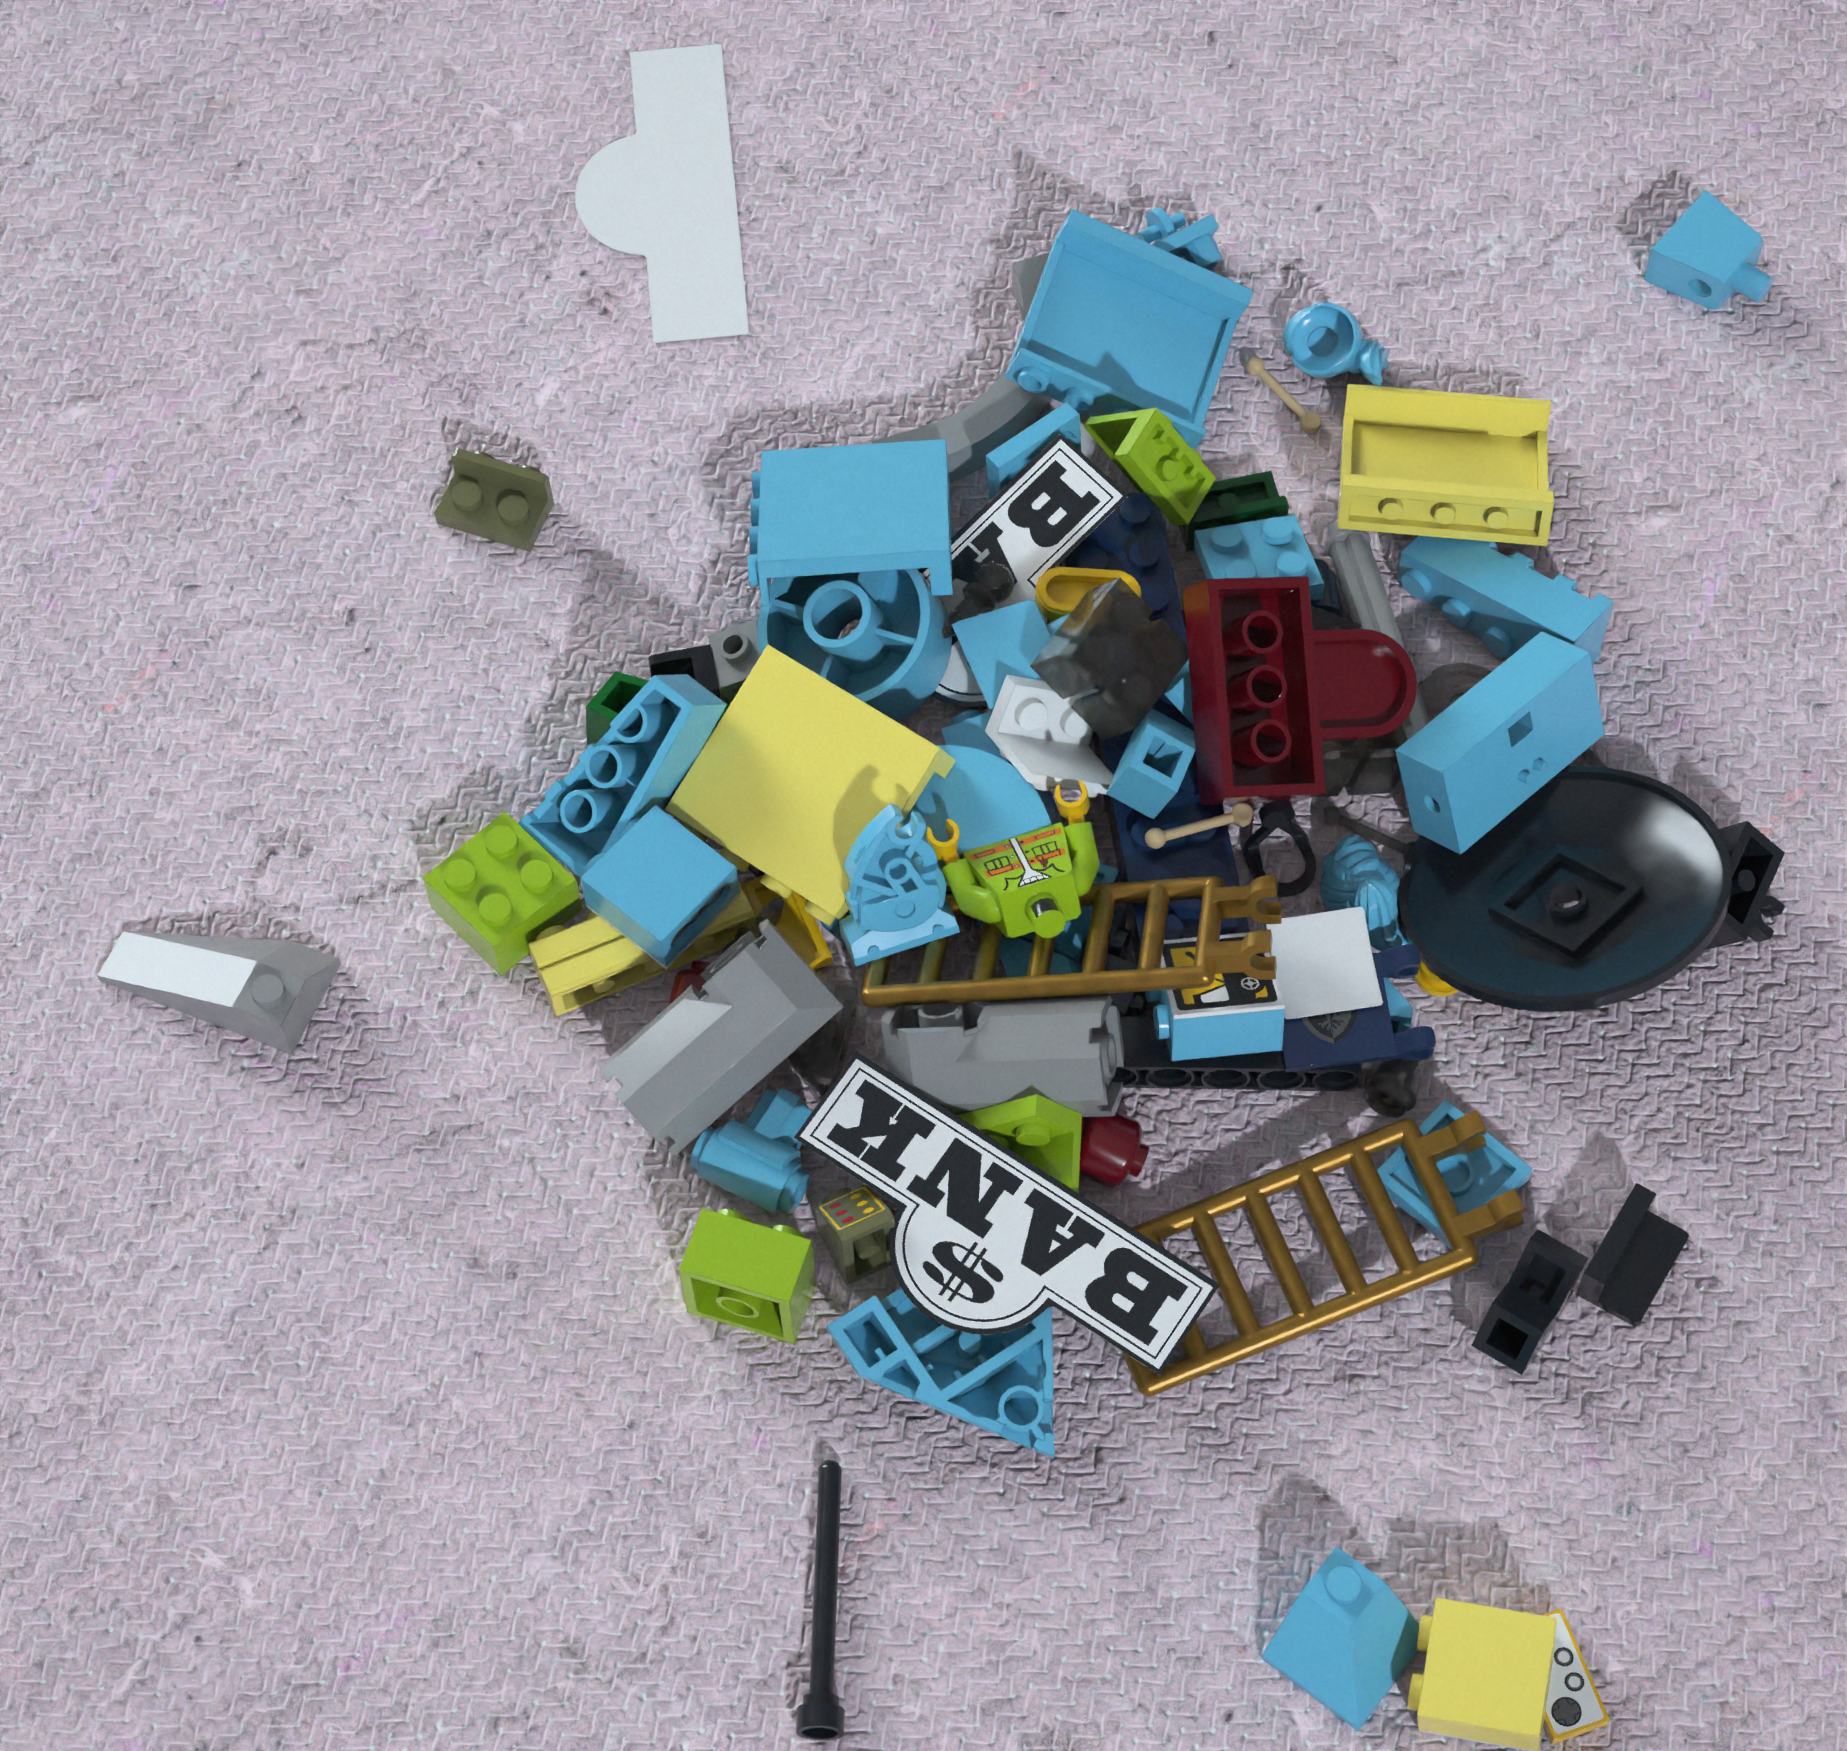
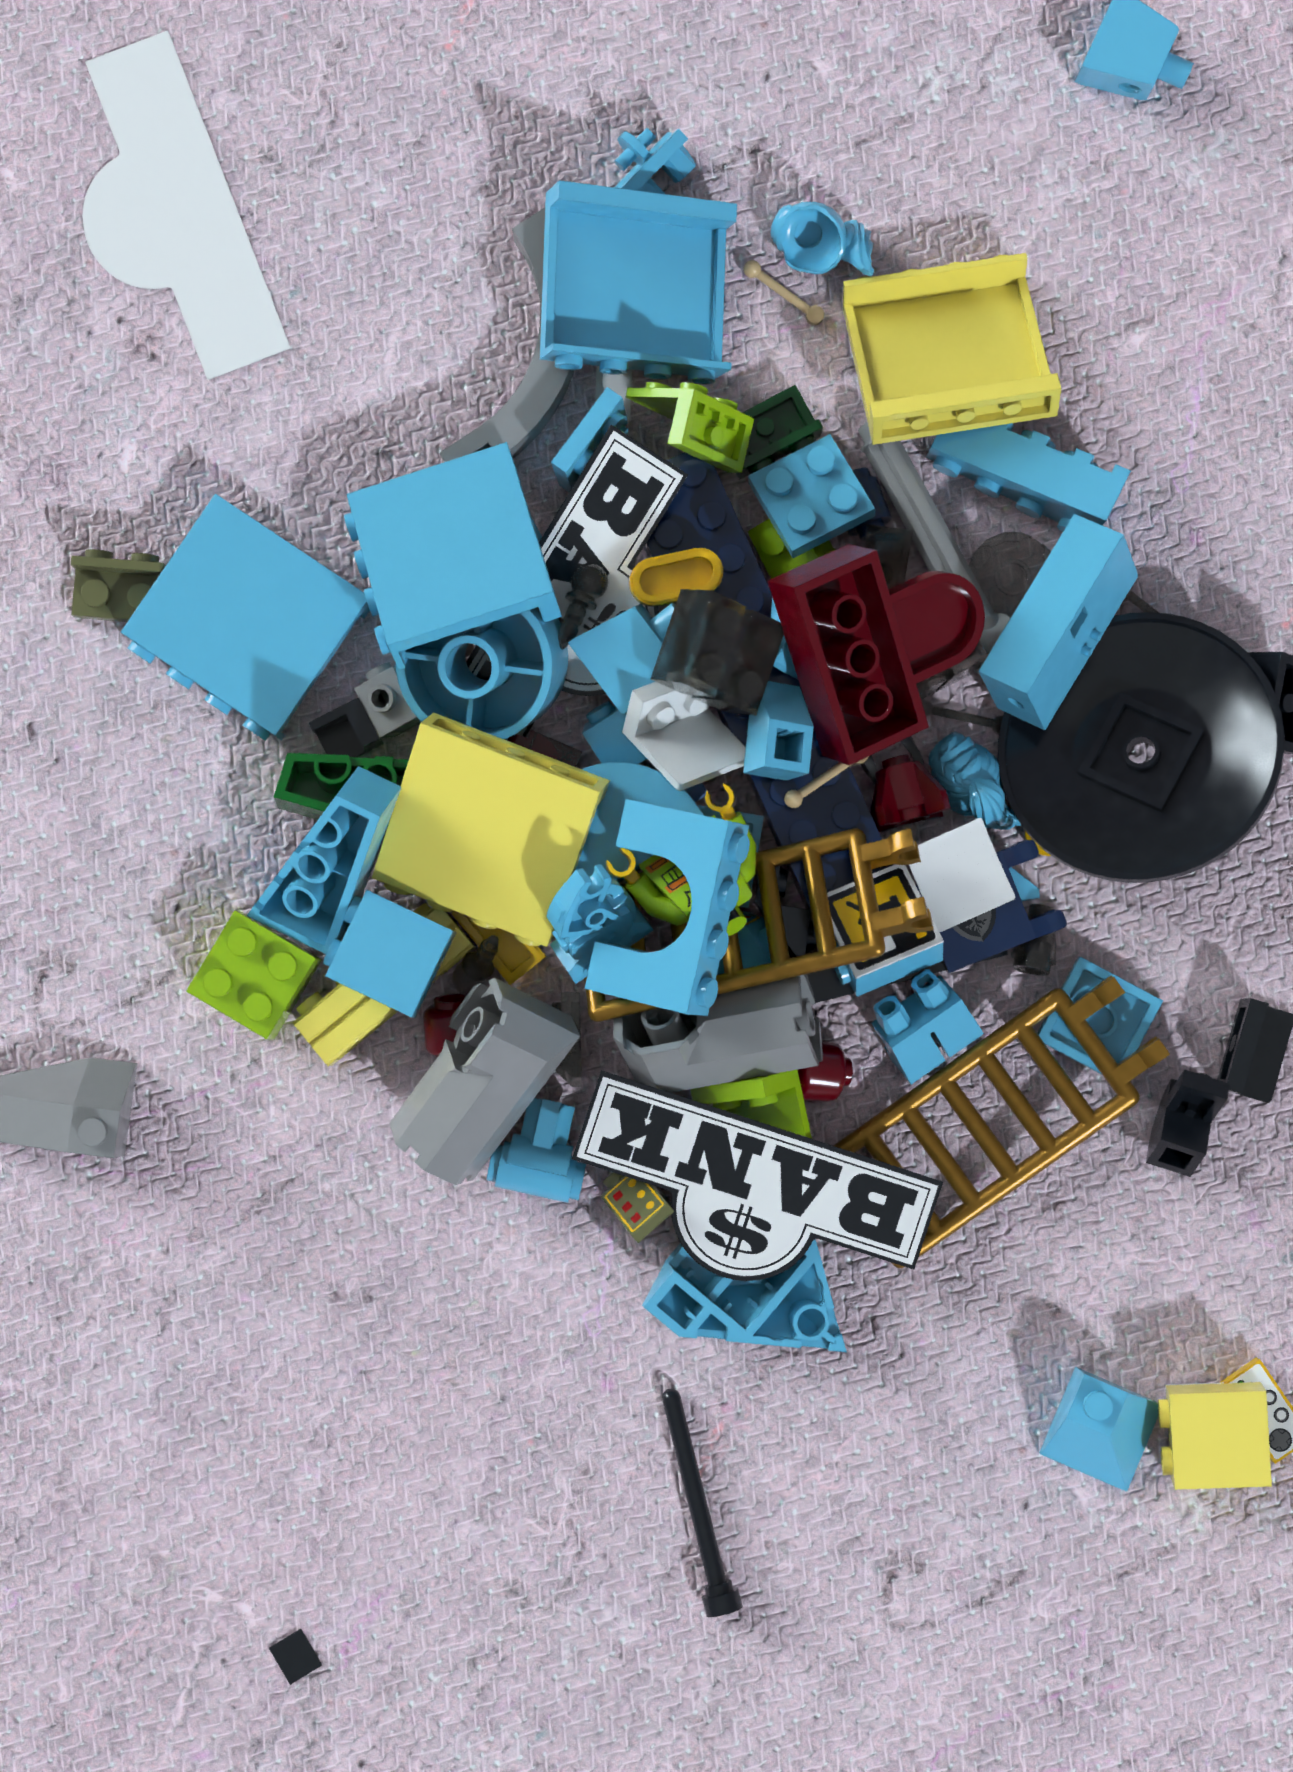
camera: 20 degrees left, 25 degrees up
lime brick [679,1208,817,1344] -> none
none -> medium azure panel [121,494,370,741]
none -> black sticker [269,1629,322,1685]
none -> medium azure arch [584,799,750,1016]
none -> dark red brick [870,754,951,833]
none -> medium azure hips [871,969,984,1084]

